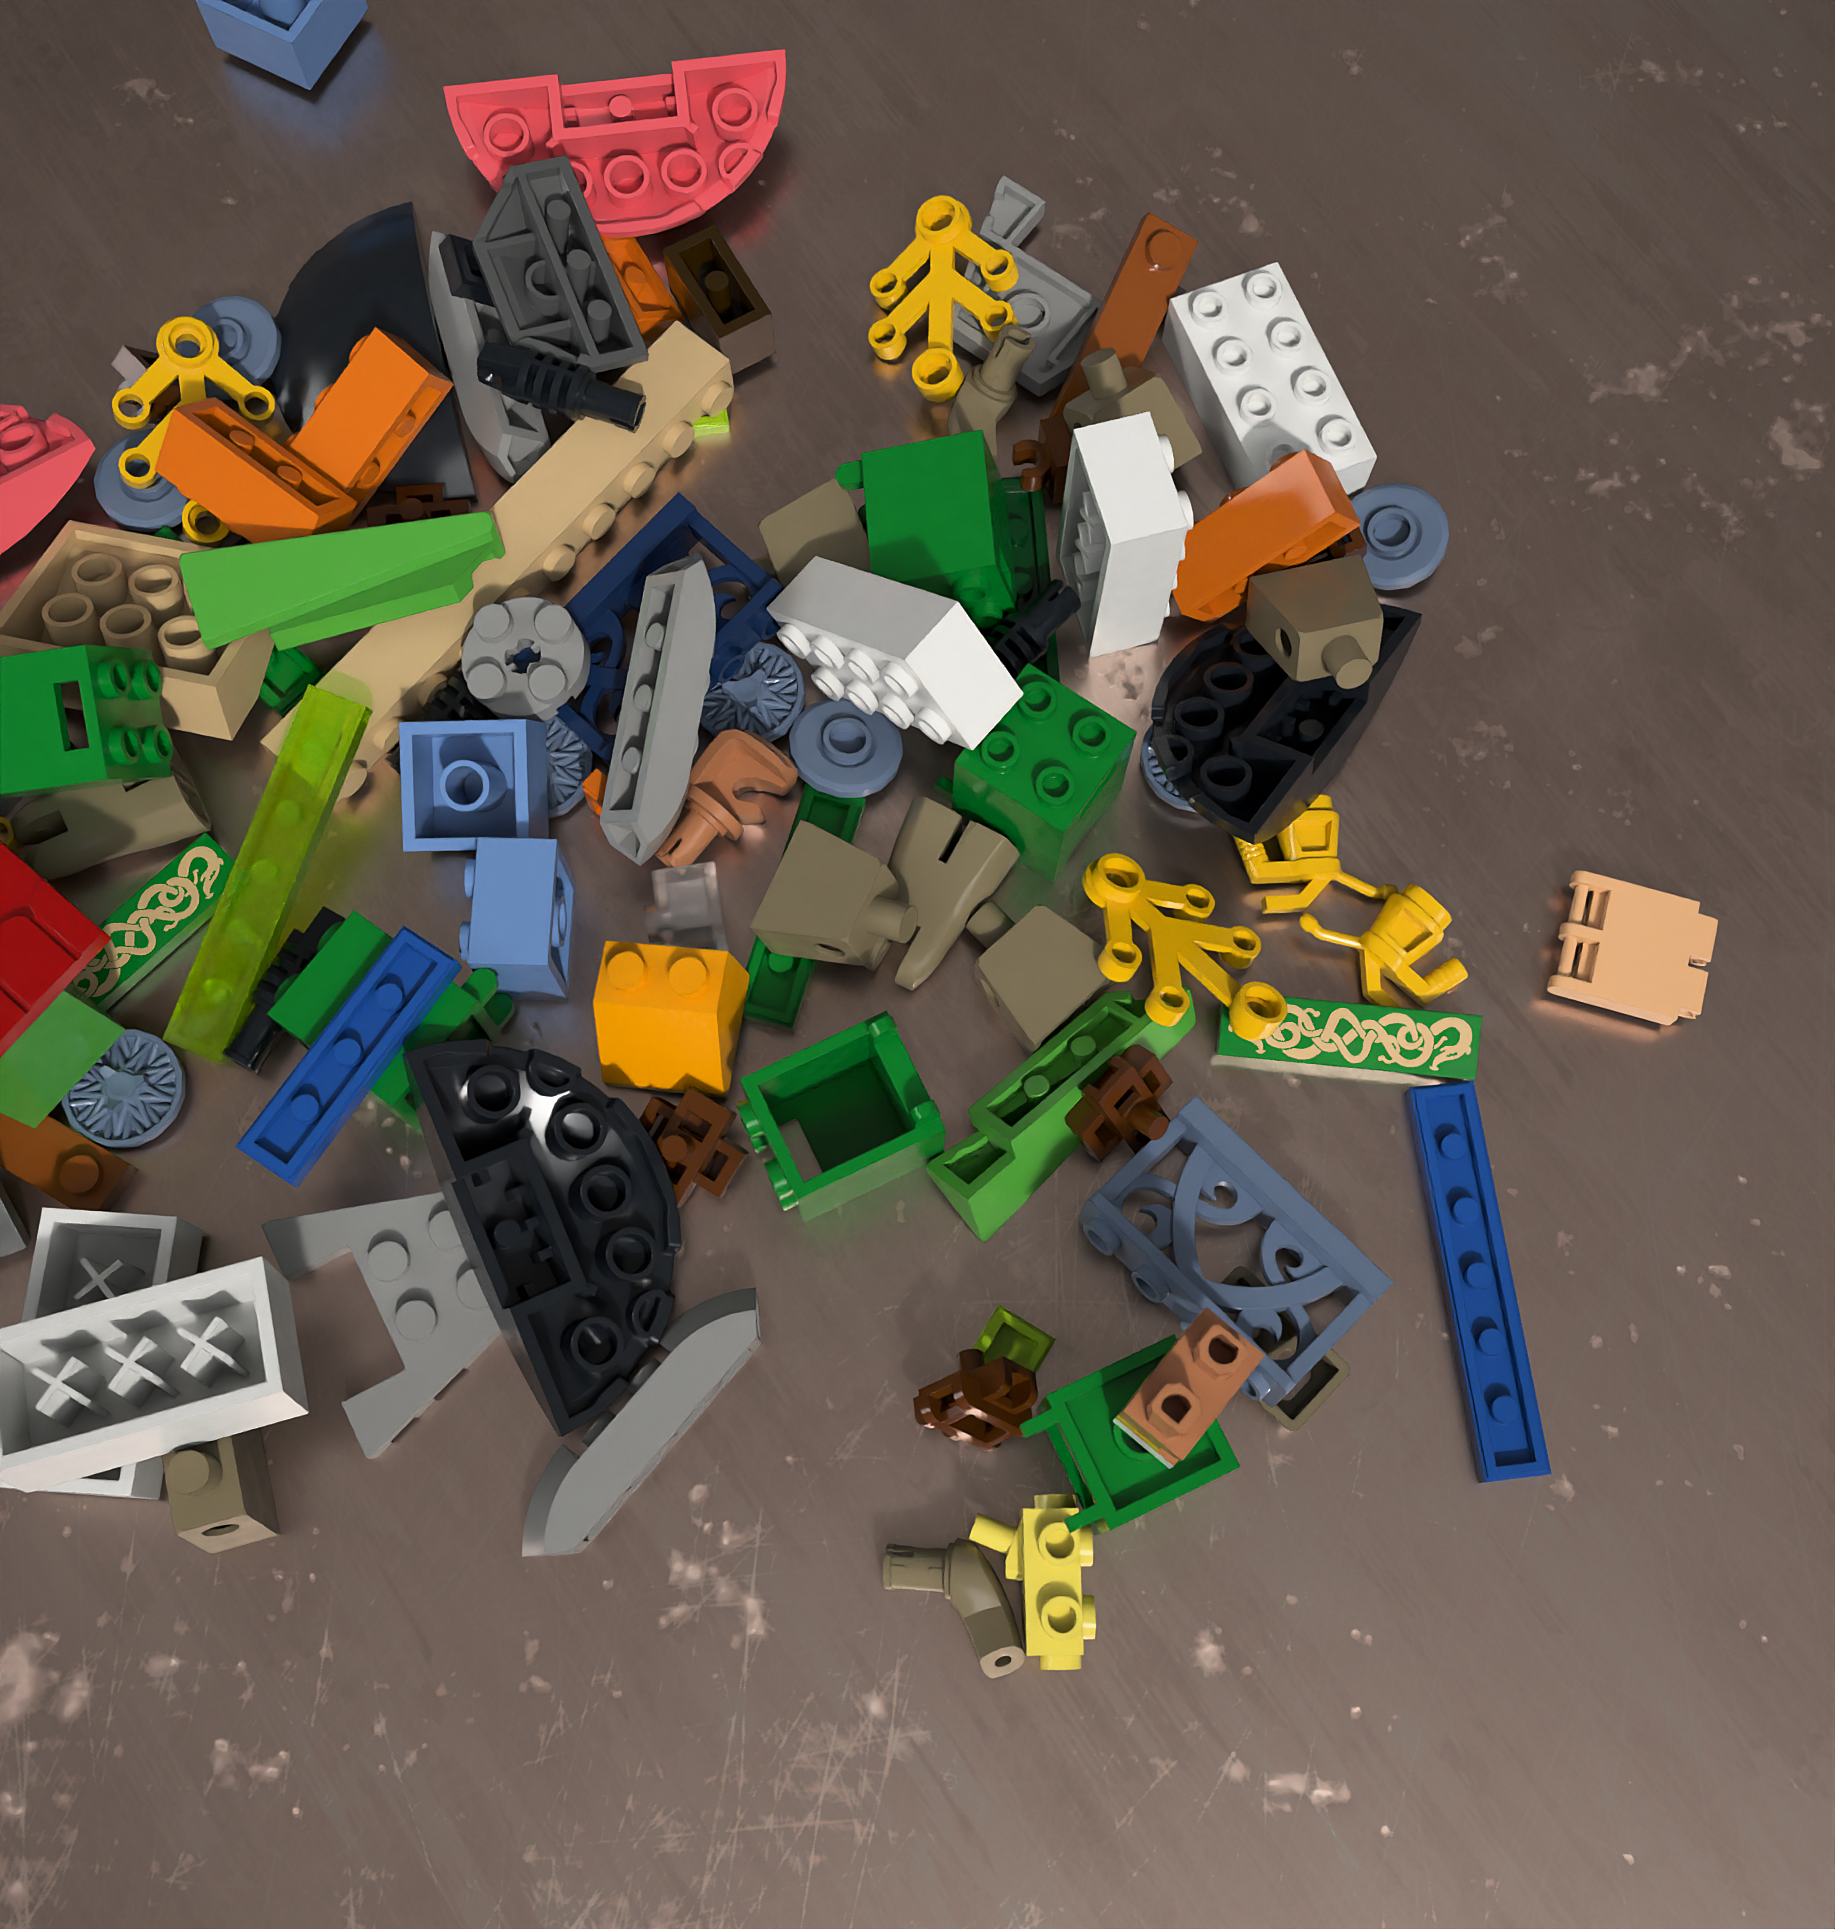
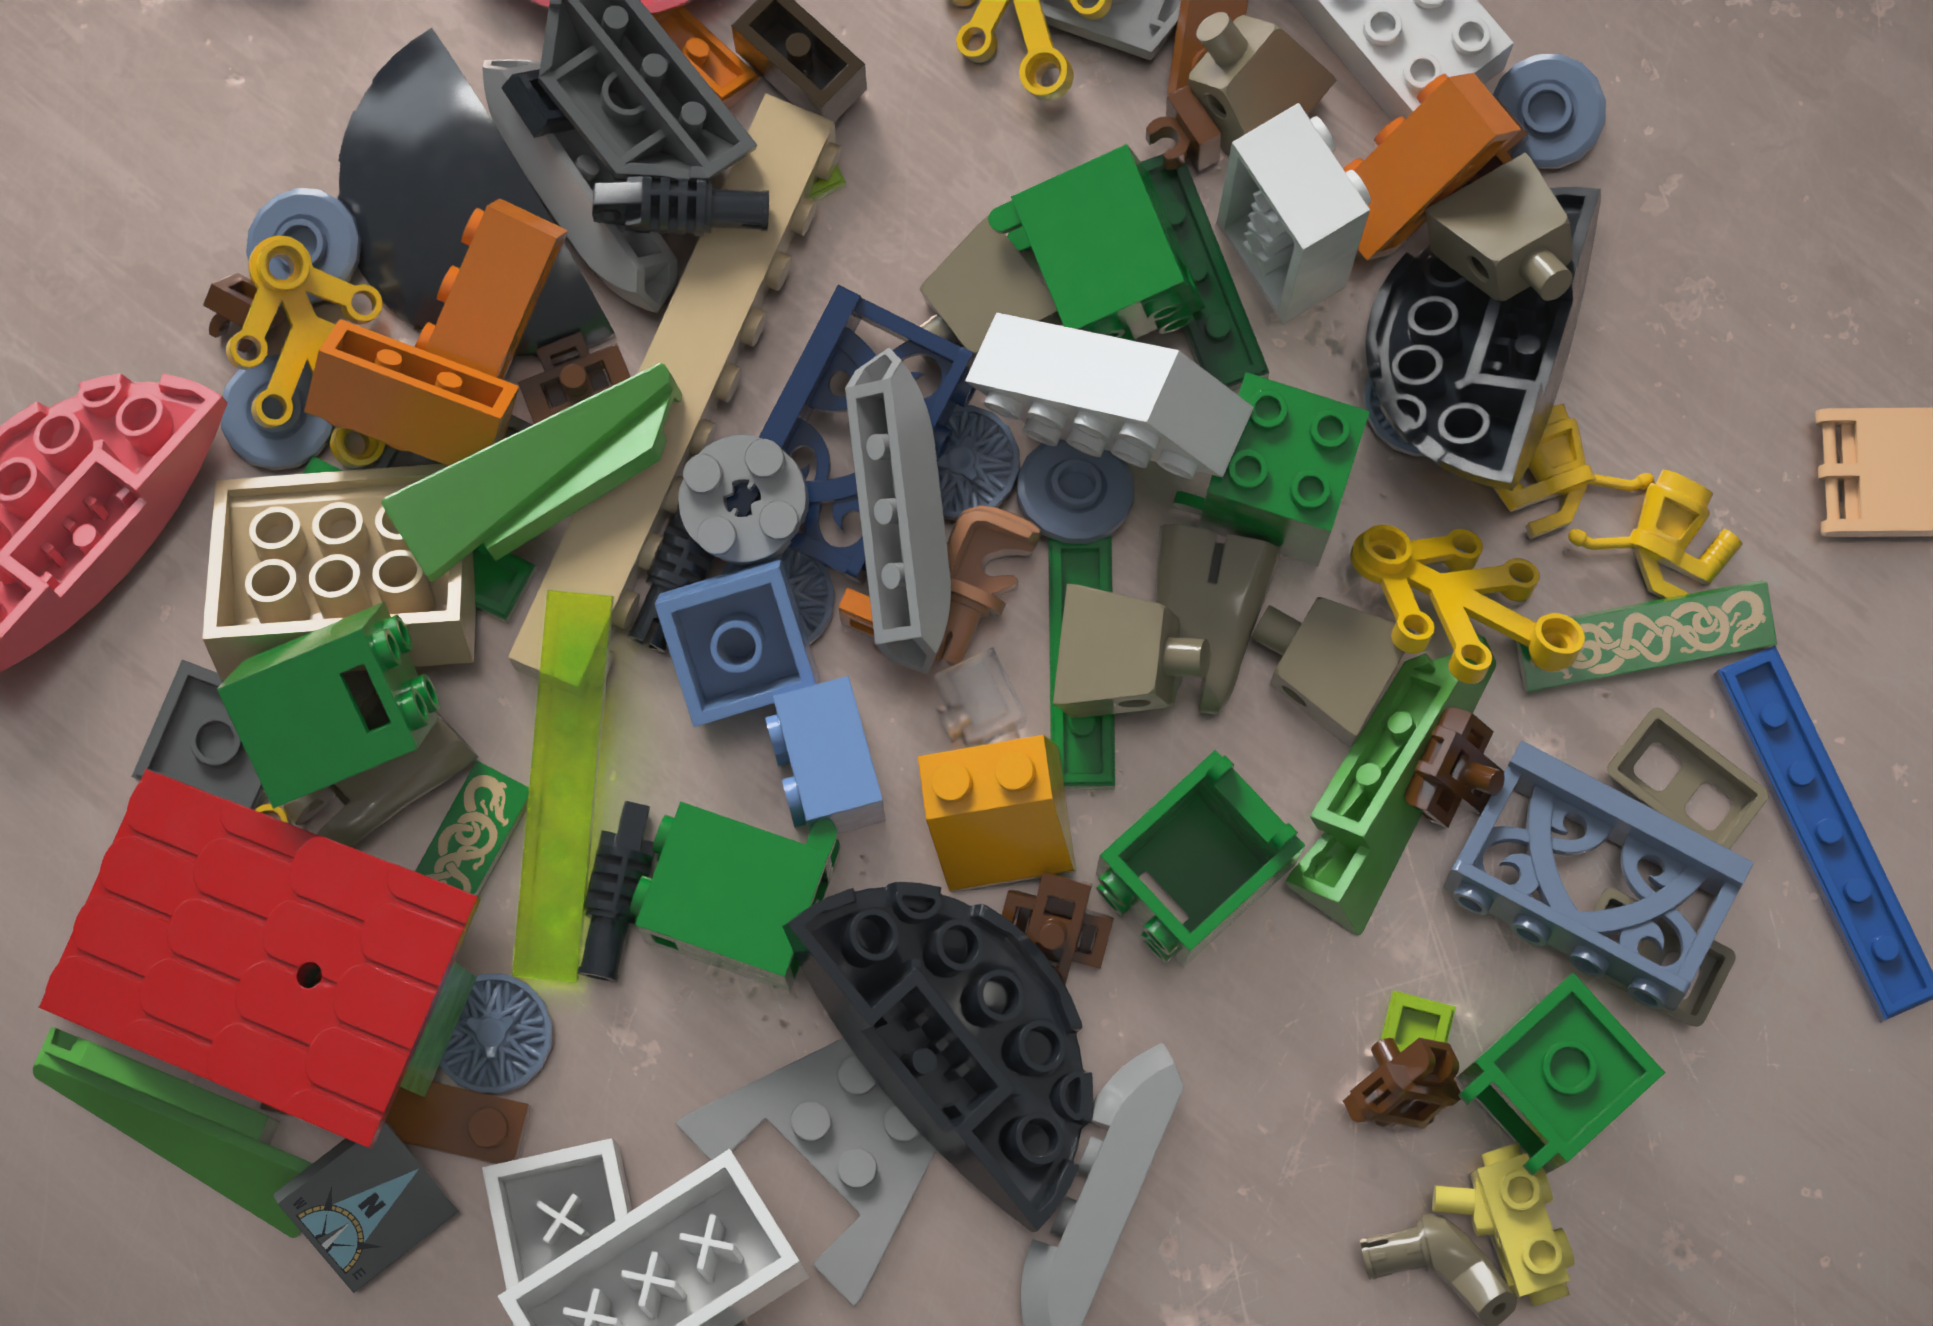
camera: 15 degrees left, 5 degrees up
blue tile [235,925,462,1189] -> none
dark tan arm [947,324,1036,461] -> none
black hinge [984,579,1081,680] -> none
nougat hips [1113,1307,1265,1469] -> none
none -> dark tan piece [1607,708,1769,850]

